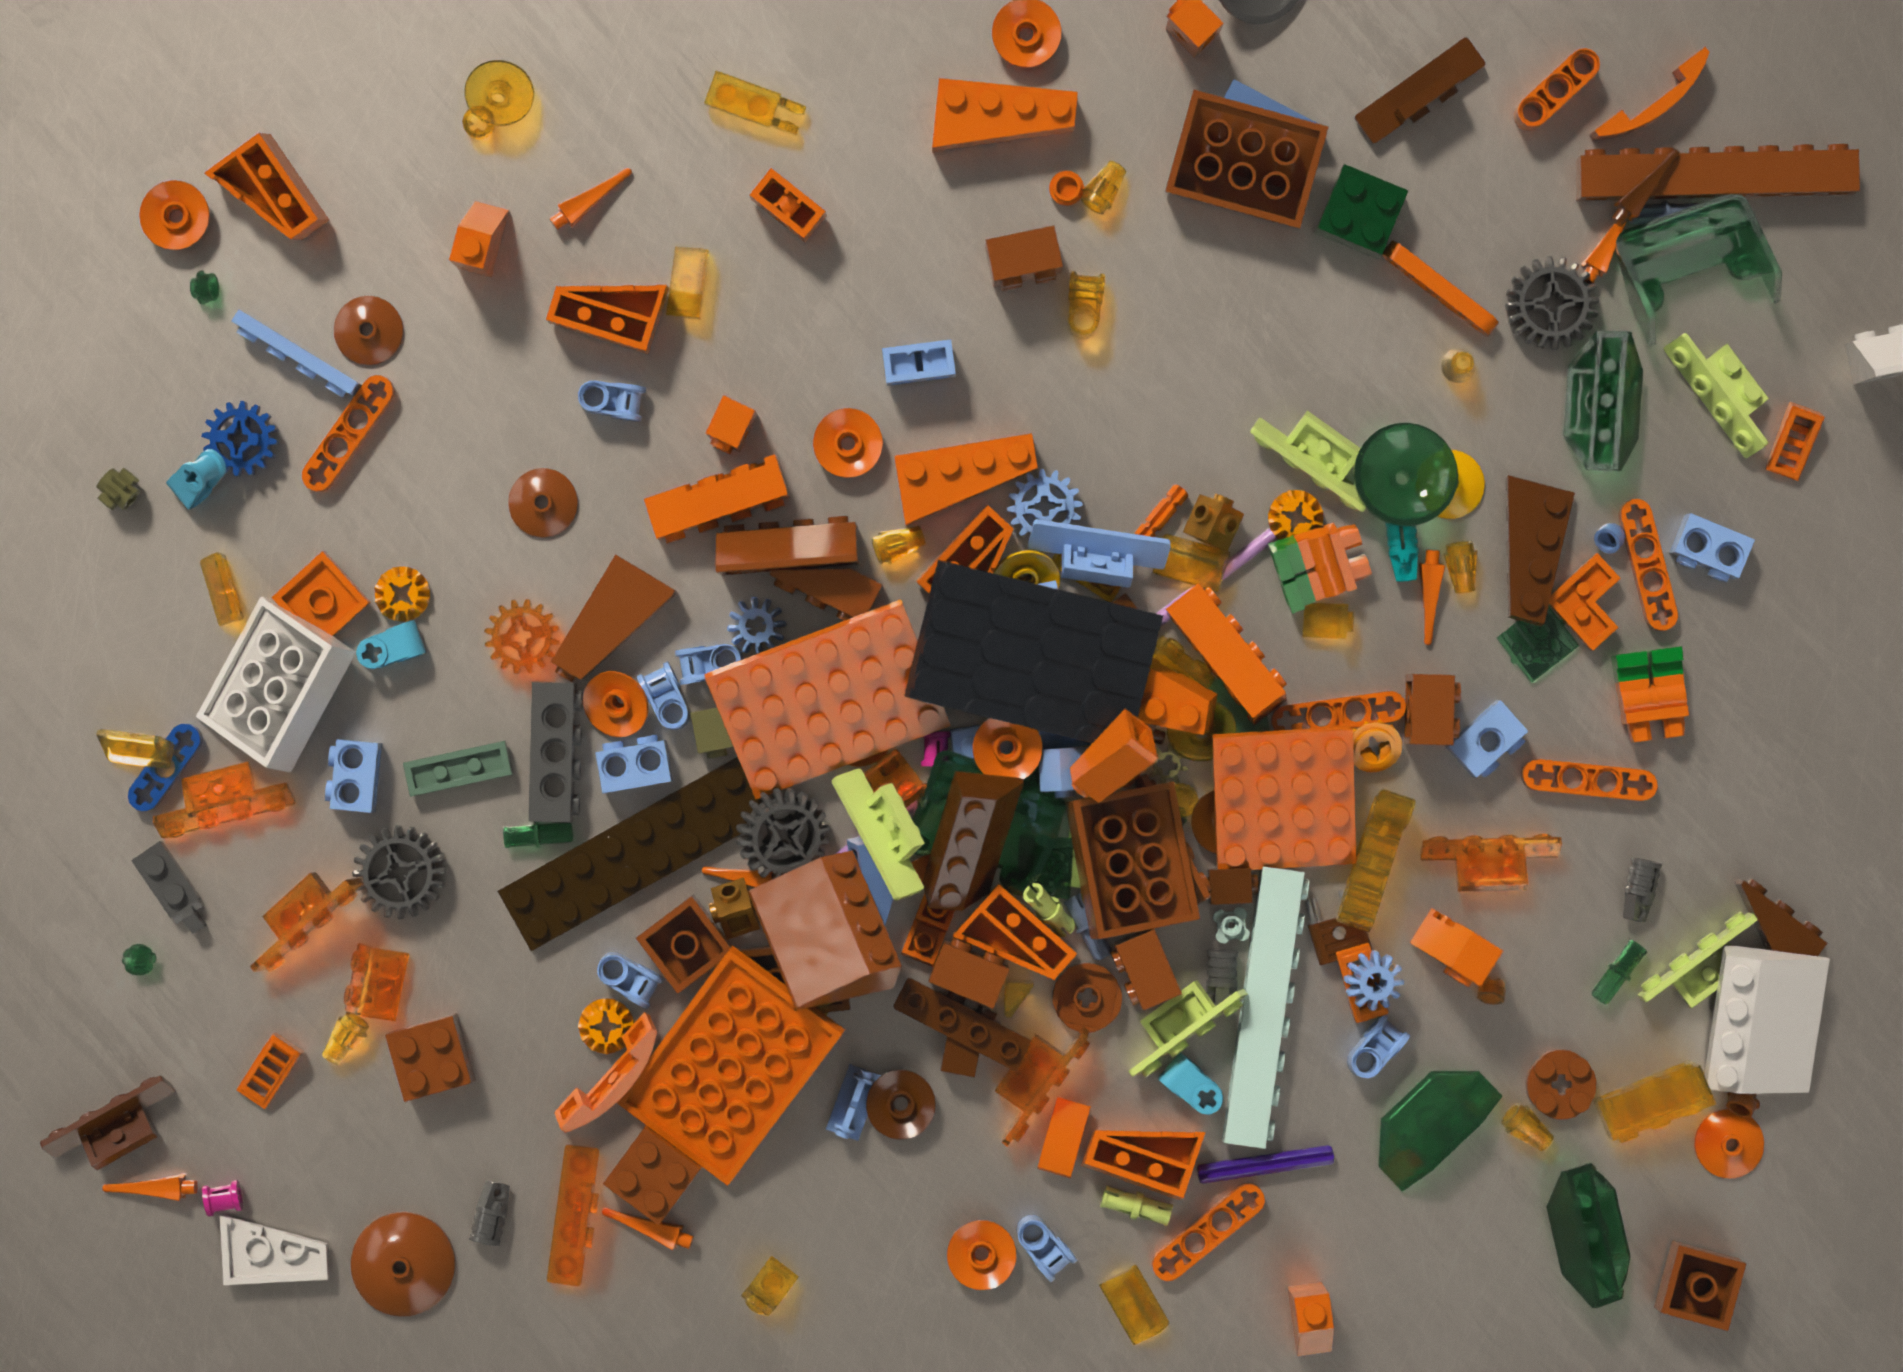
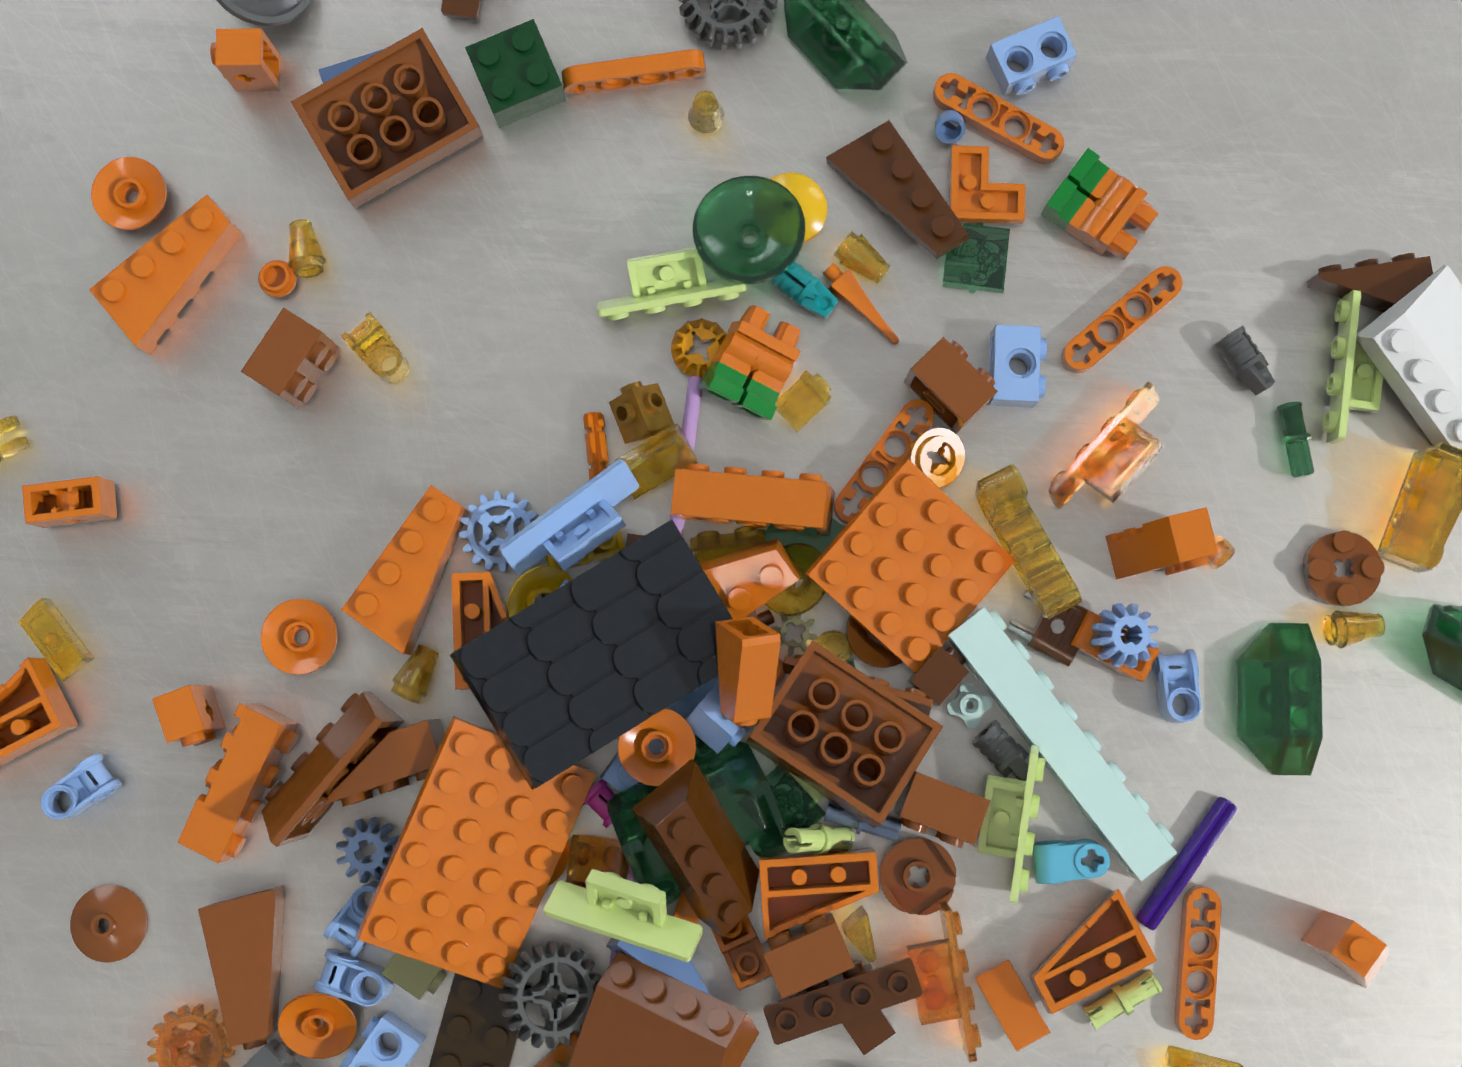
camera: 50 degrees left, 5 degrees down
light blue brick [882,339,956,386] -> none

